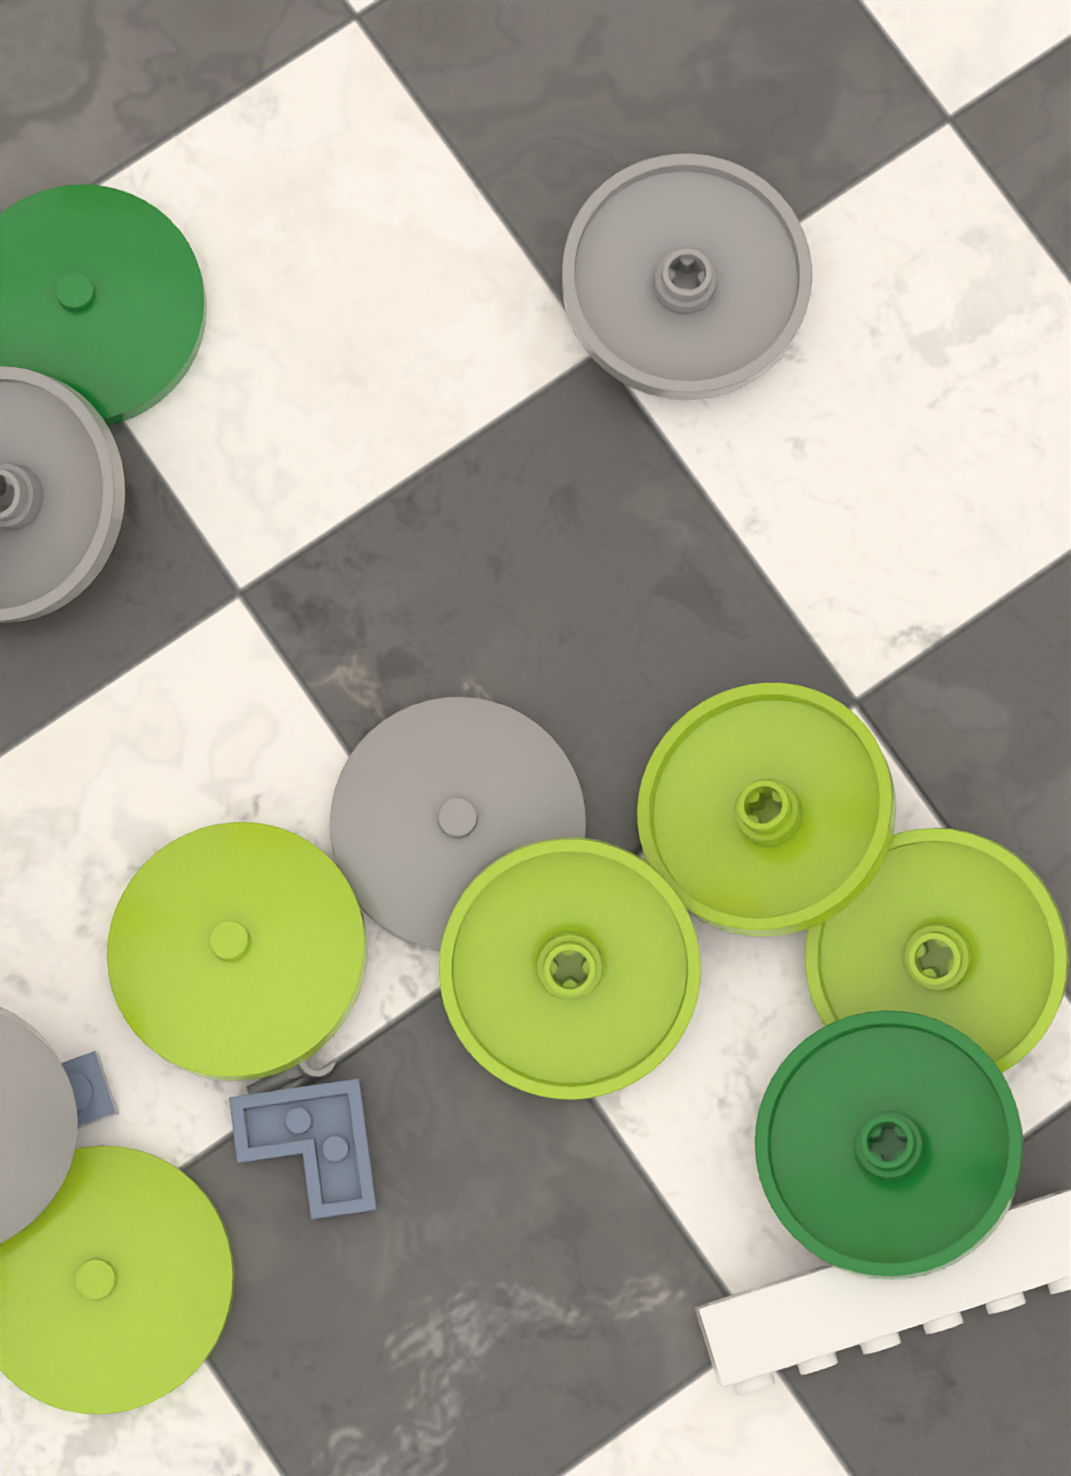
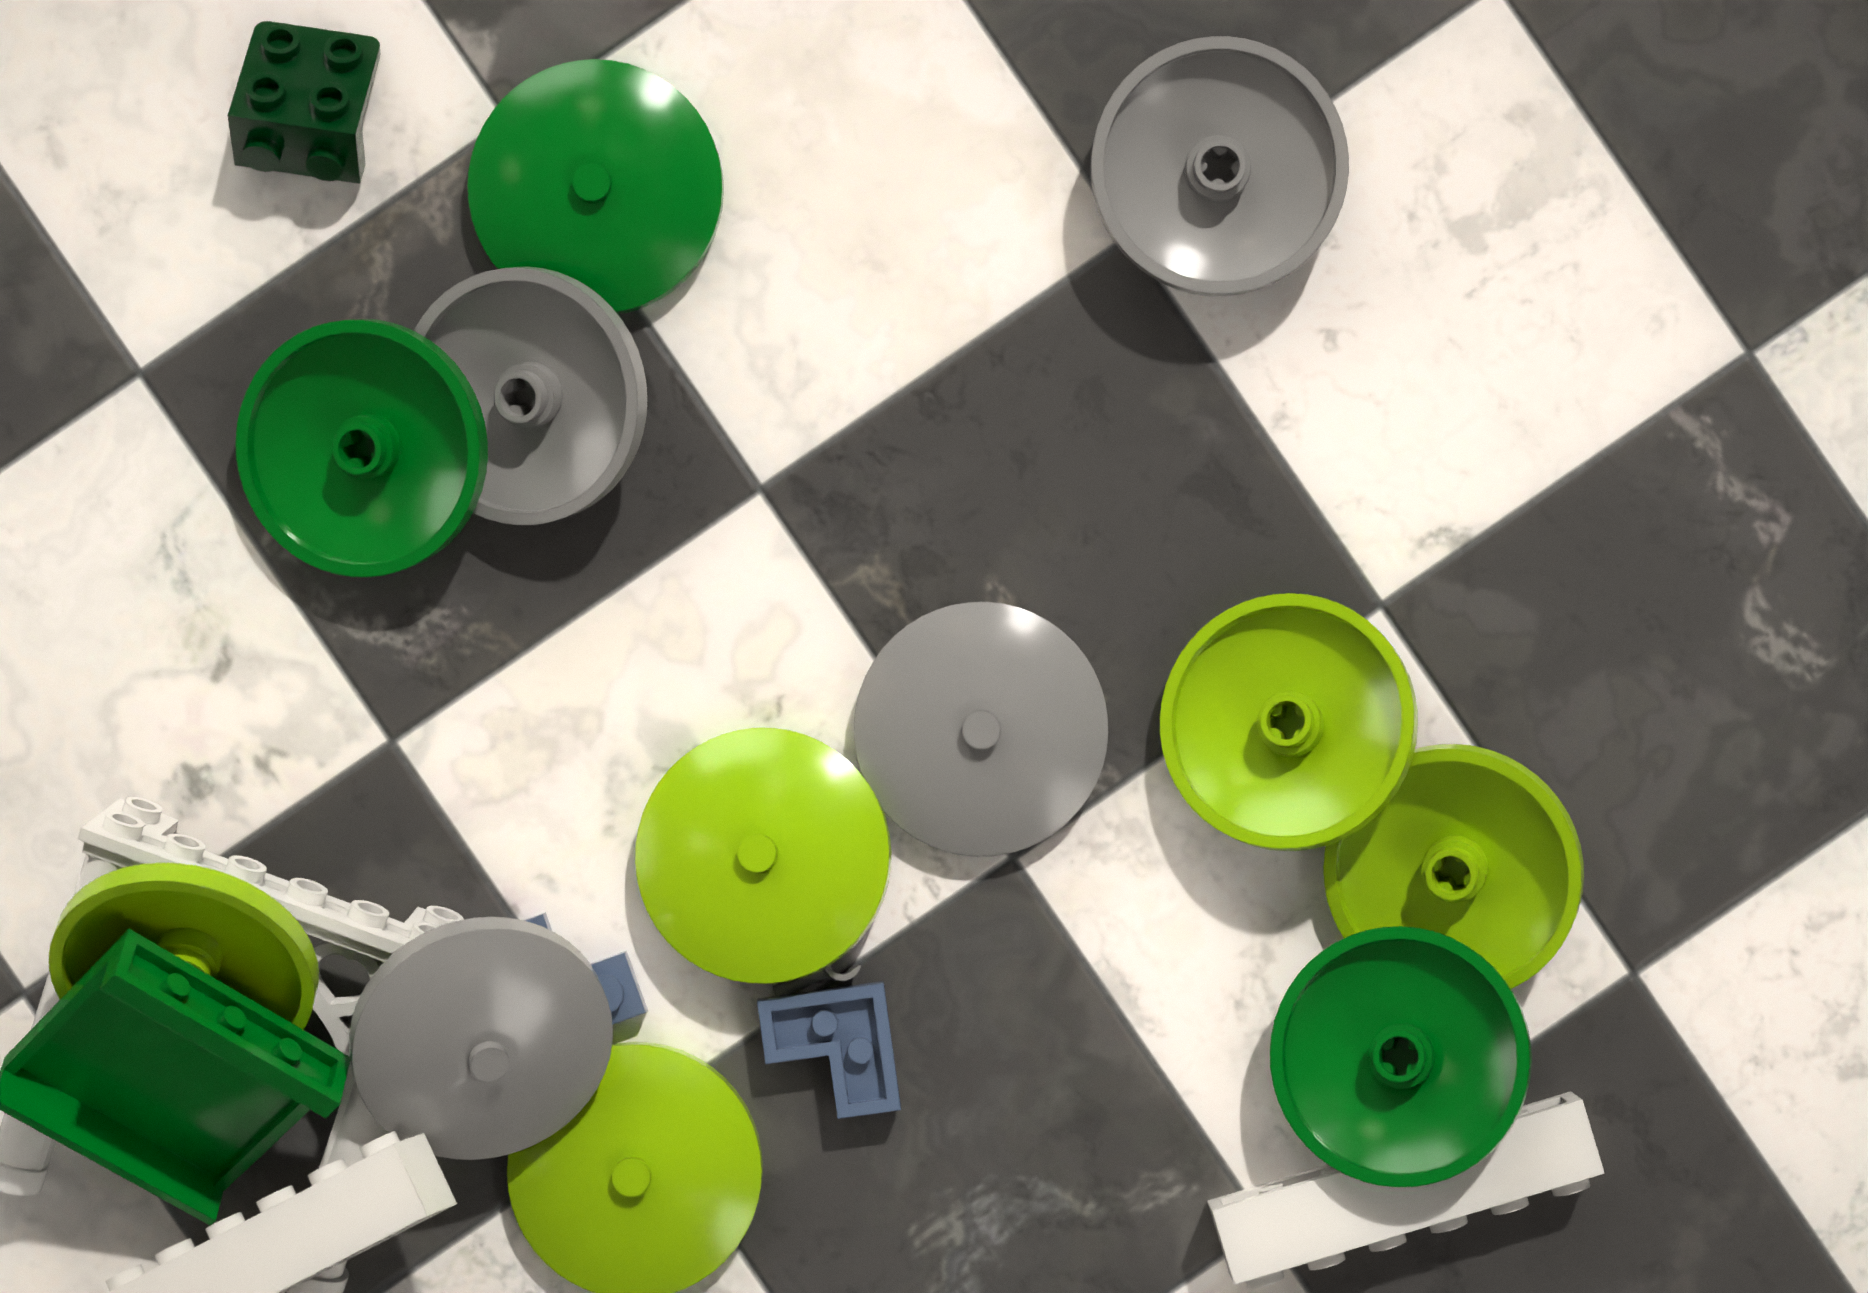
camera: 10 degrees right, 10 degrees up
lime dish [439,837,701,1100] -> none

